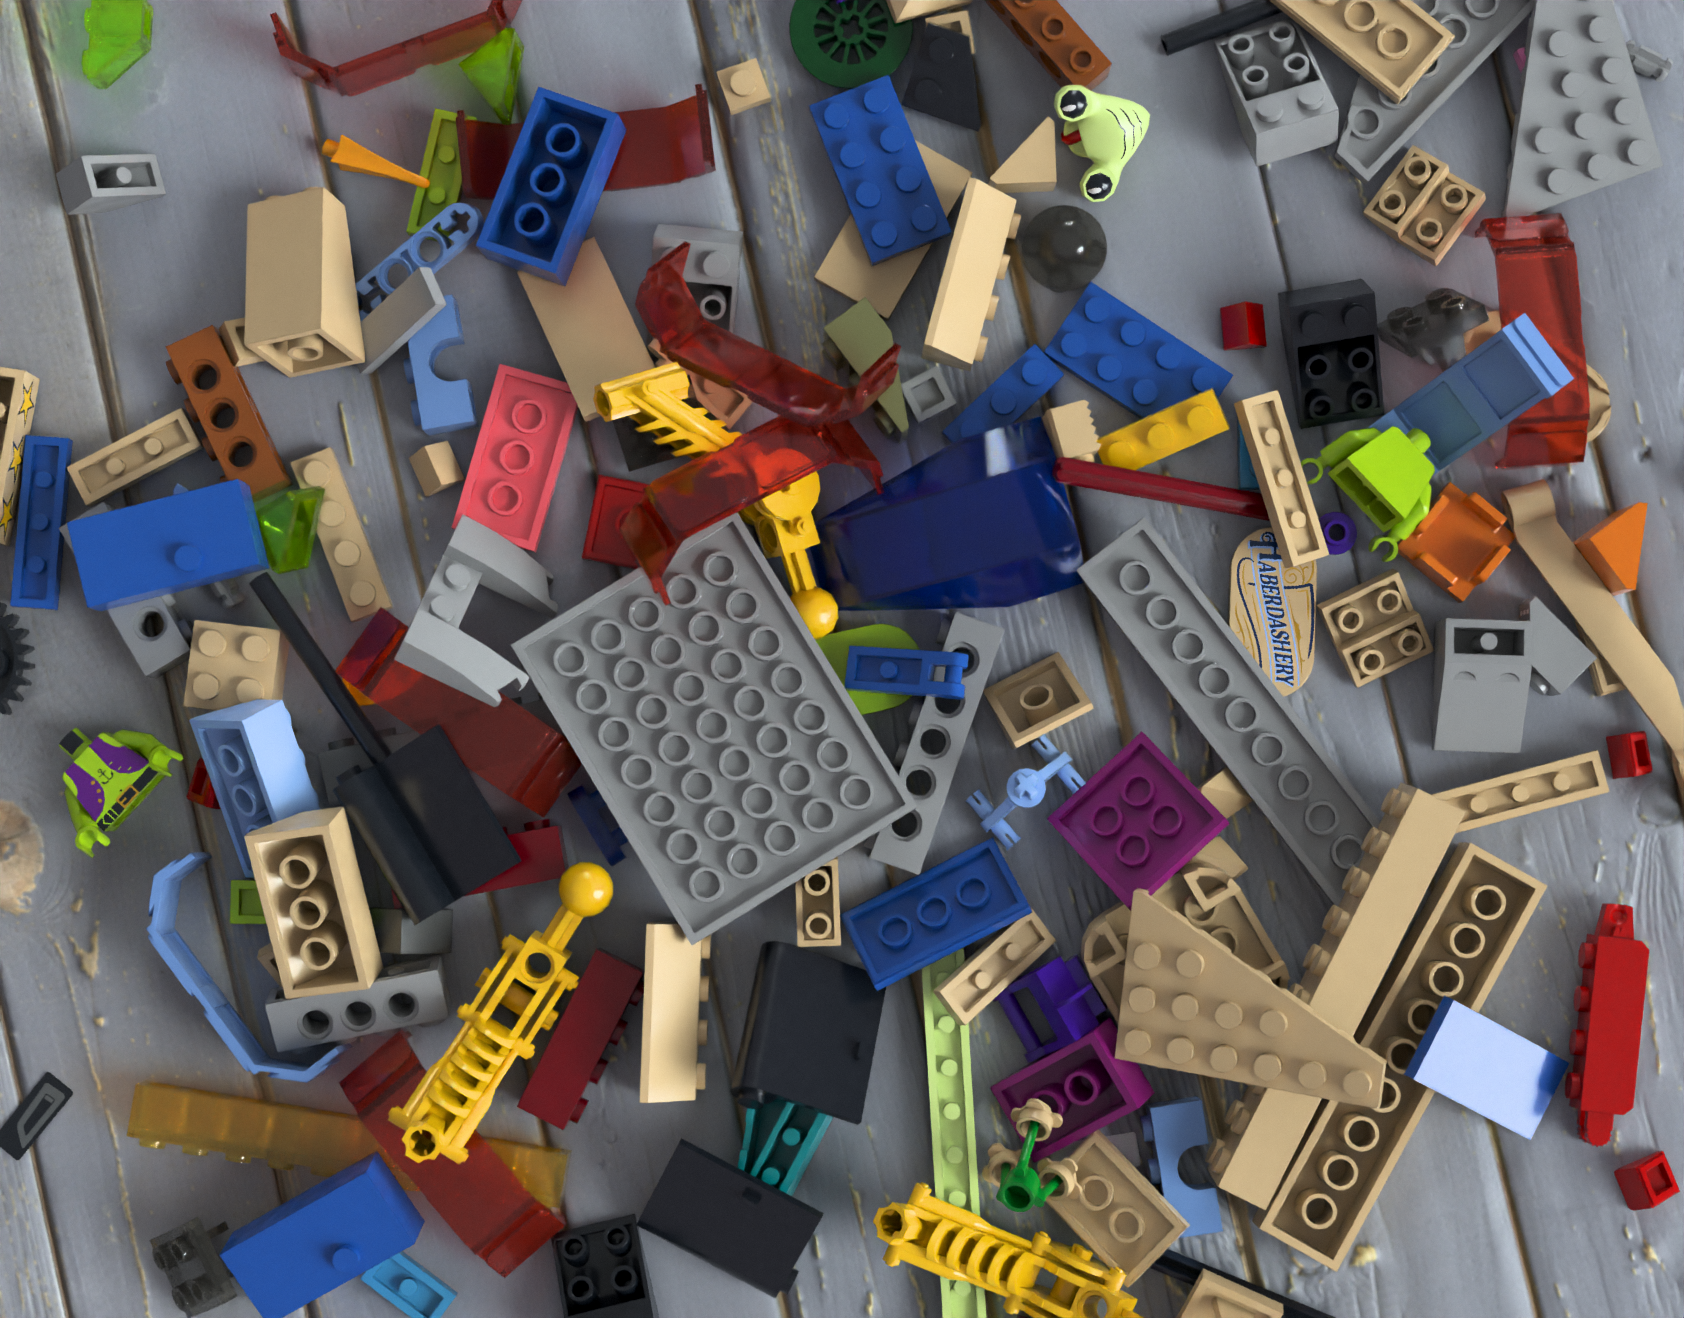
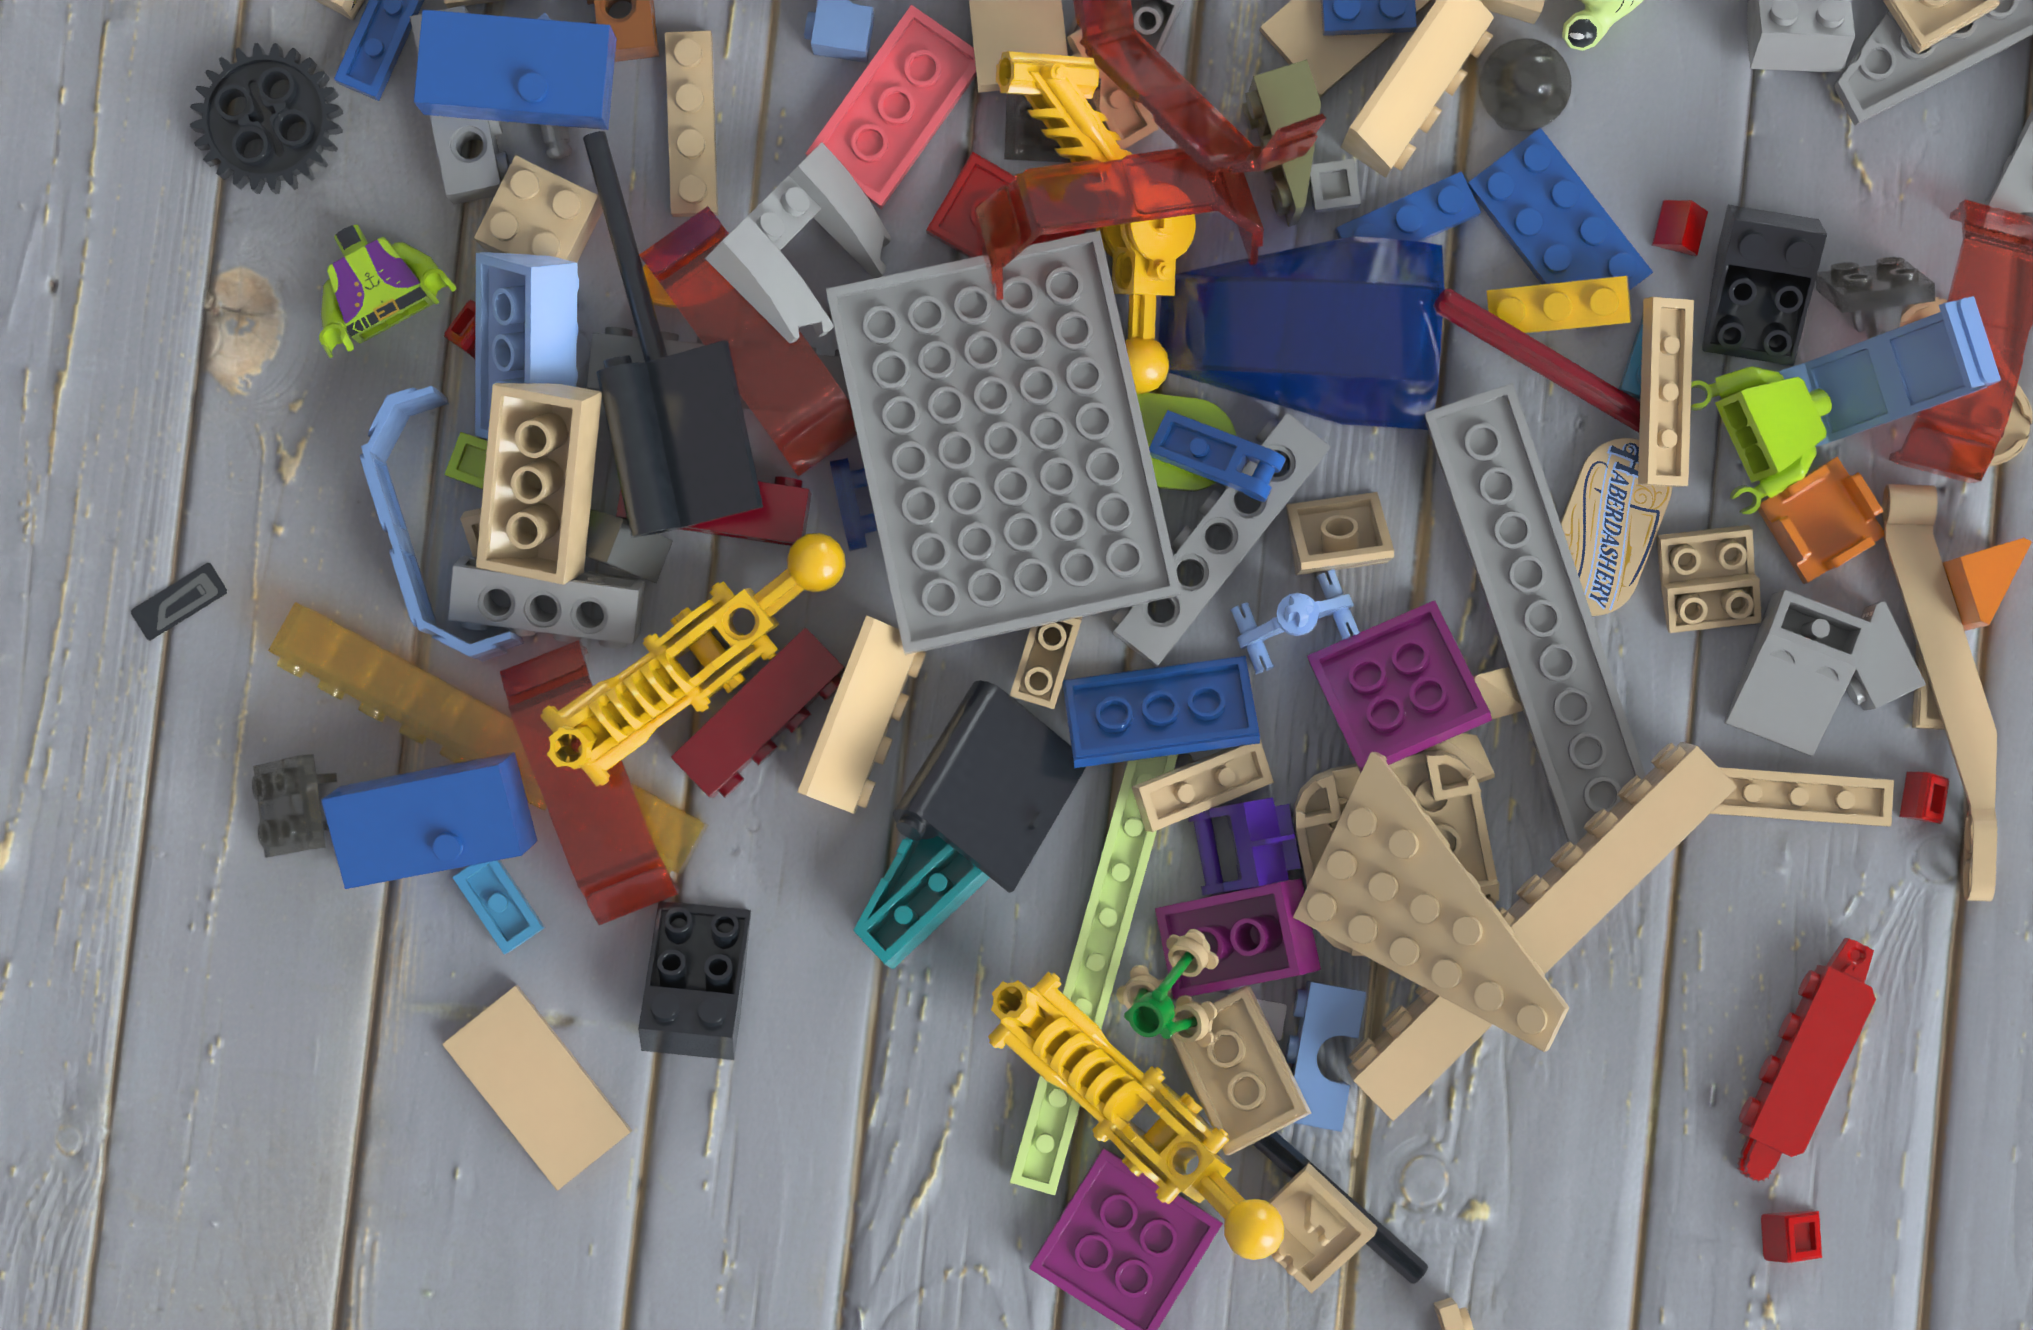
camera: 20 degrees right, 0 degrees up
clear neon green slope [256,486,325,574] -> none
tan slope [409,441,466,497] -> none
black door [636,1138,824,1298] -> none
tan brick [1040,400,1101,467] -> none
tan brick [1252,842,1547,1272] -> none
dark purple plate [1318,512,1357,555] -> none
tan slope [1363,145,1486,267] -> none
tile [1404,995,1570,1140] -> none

